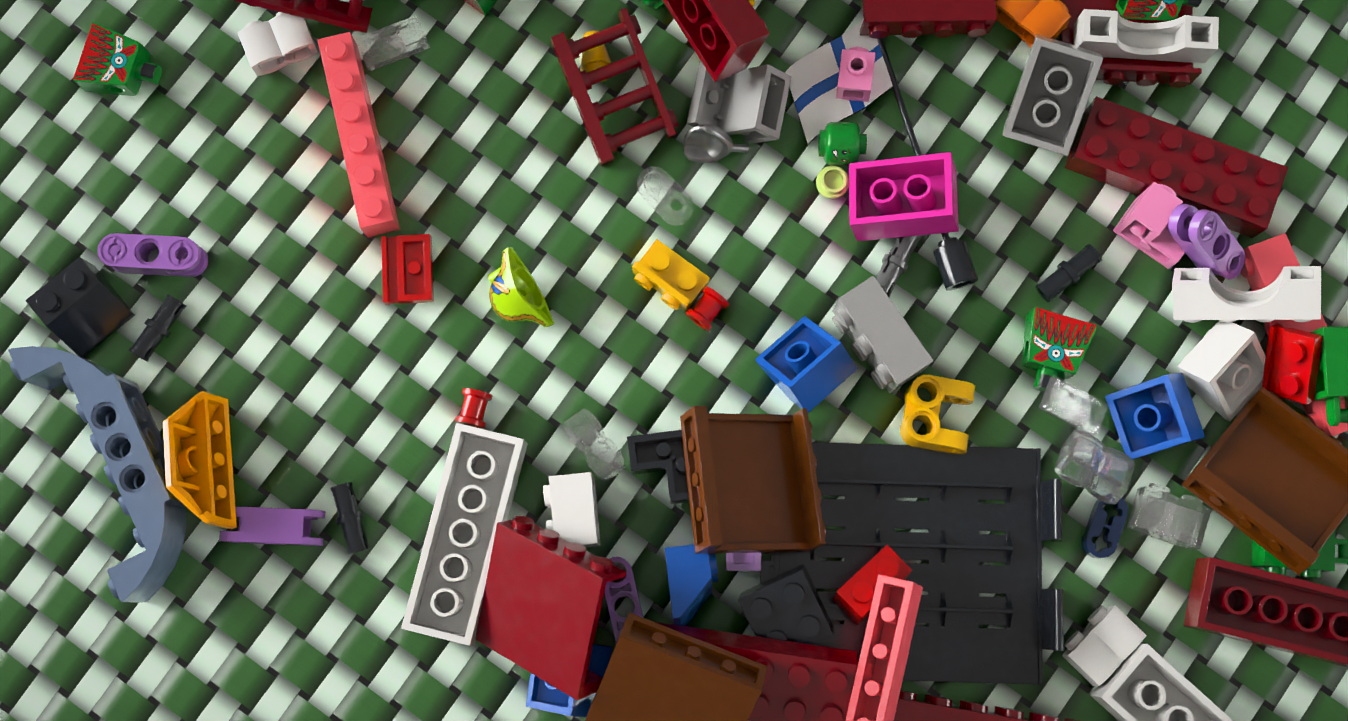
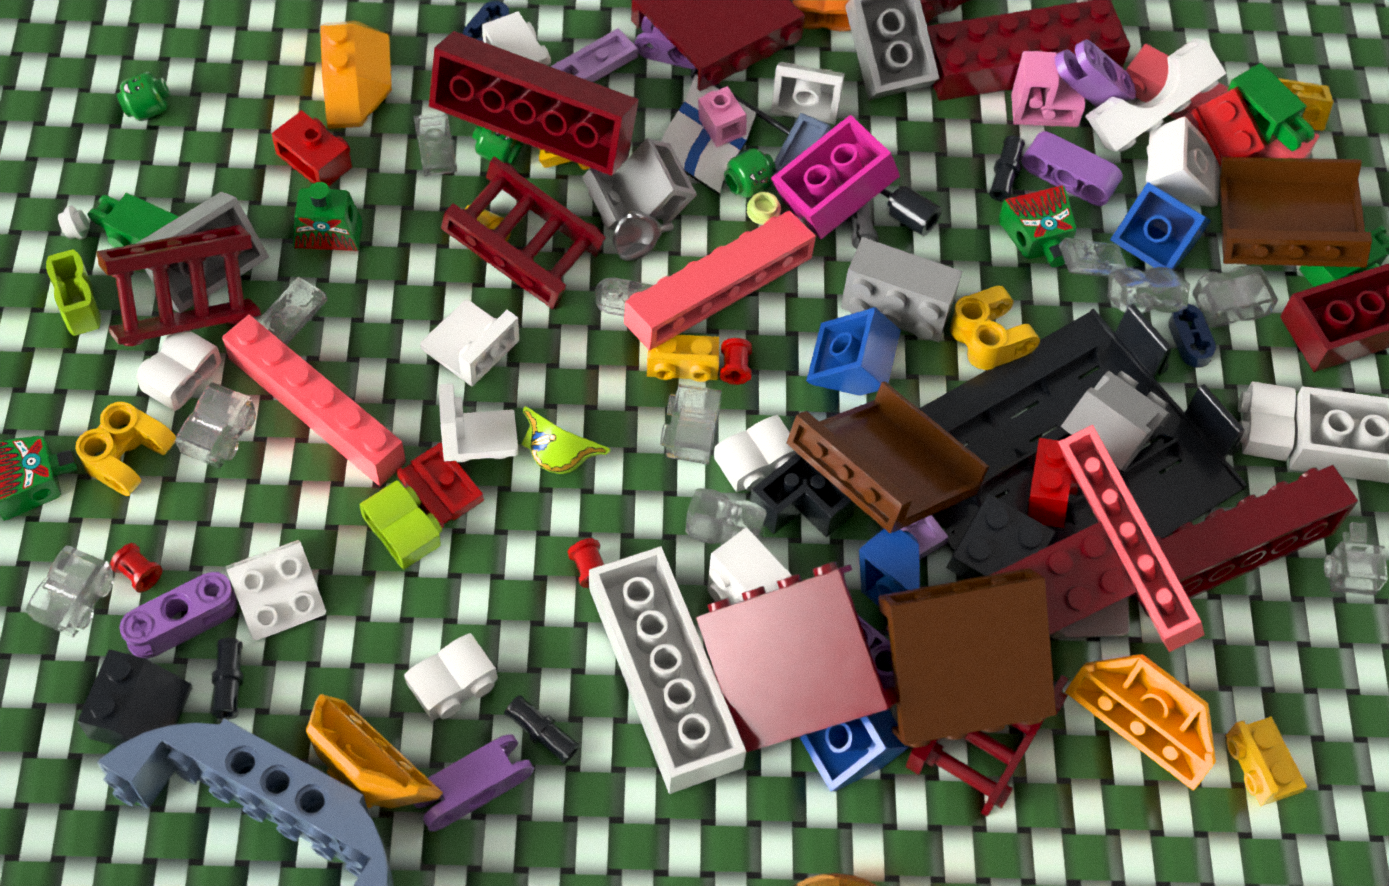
camera: 40 degrees left, 20 degrees down
none -> clear brick [26,545,114,637]
none -> yellow piece [76,402,177,496]
none -> red bush [110,543,163,593]
none -> clear brick [175,382,256,469]
none -> white bracket [226,540,326,641]
none -> lime brick [359,480,442,570]
none -> white brick [404,633,498,721]
none -> white bracket [420,300,520,387]
none -> white bracket [439,383,518,462]
none -> coral brick [624,210,816,350]
none -> clear brick [660,384,722,465]
none -> white brick [714,415,797,492]
none -> white slope [771,62,845,124]
none -> sand blue tile [774,113,832,175]
none -> medium lavender beam [1021,132,1123,206]
none -> light grey piece [1060,371,1172,472]

